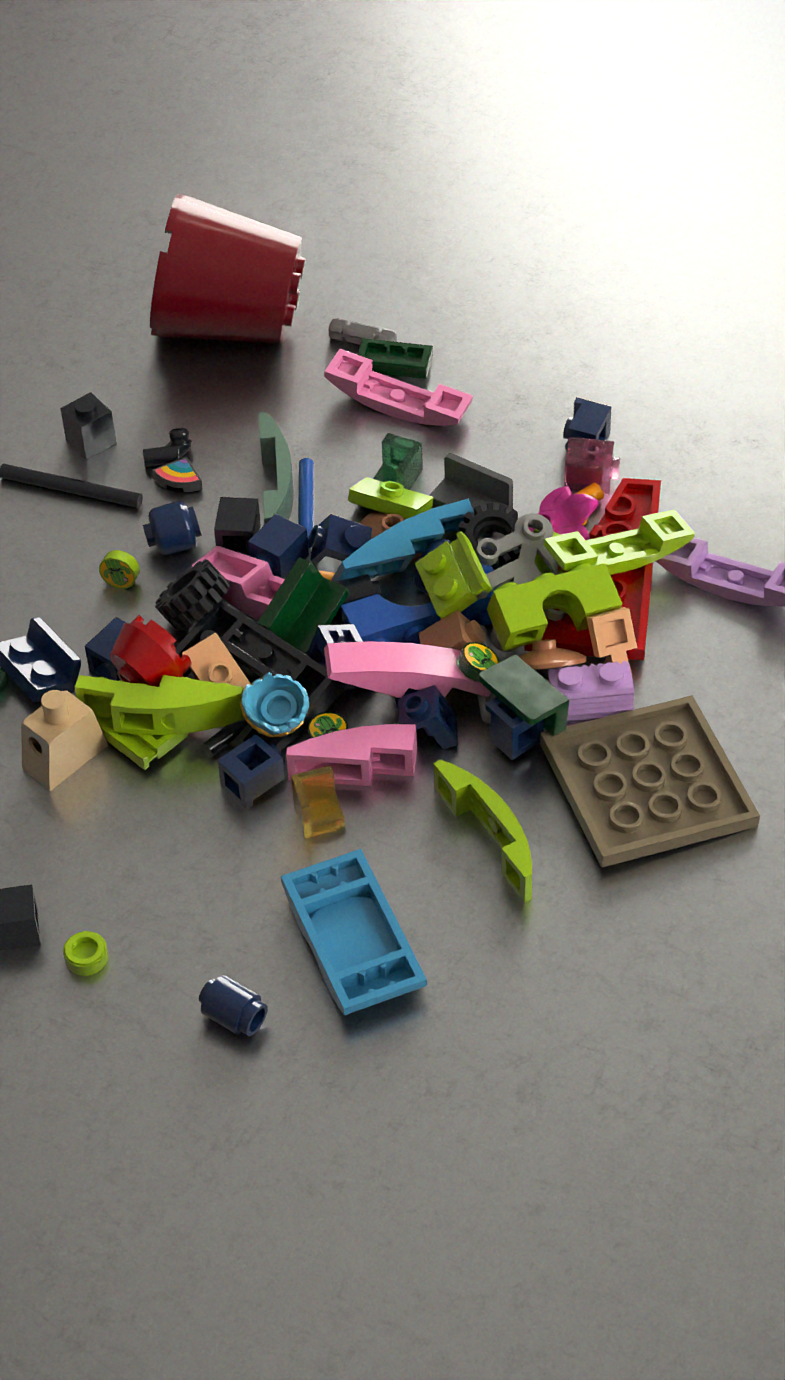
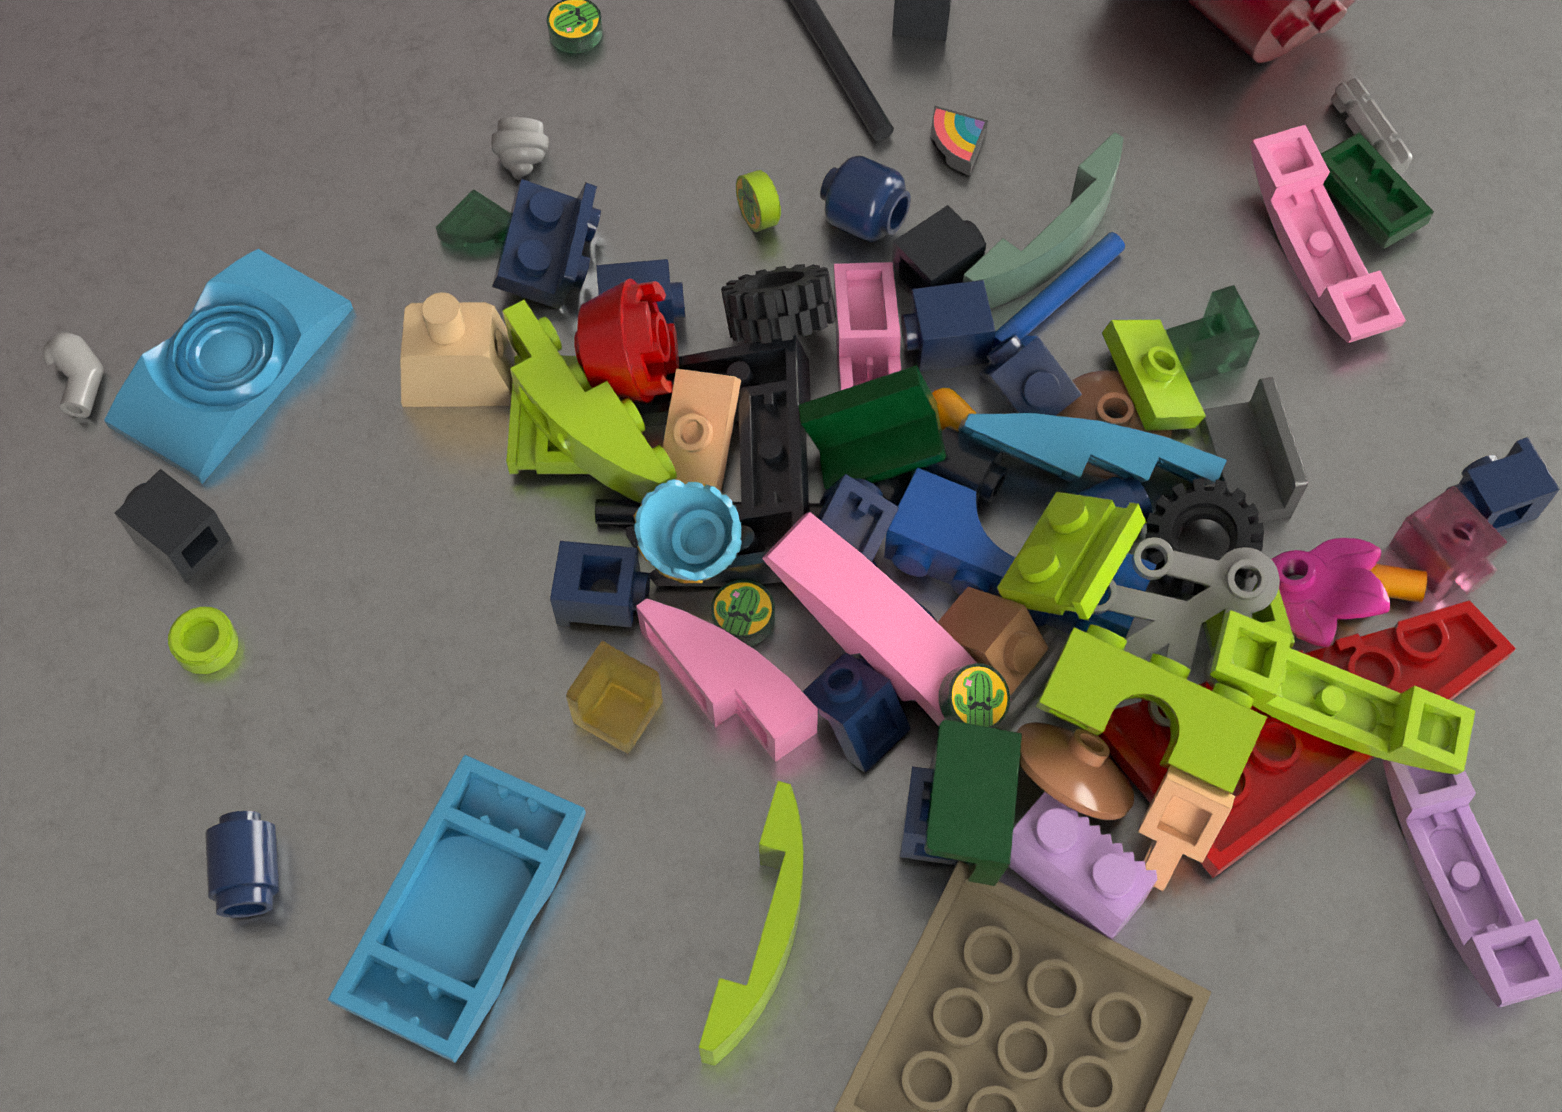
camera: 45 degrees right, 15 degrees up
black arm [143,428,192,467] -> none

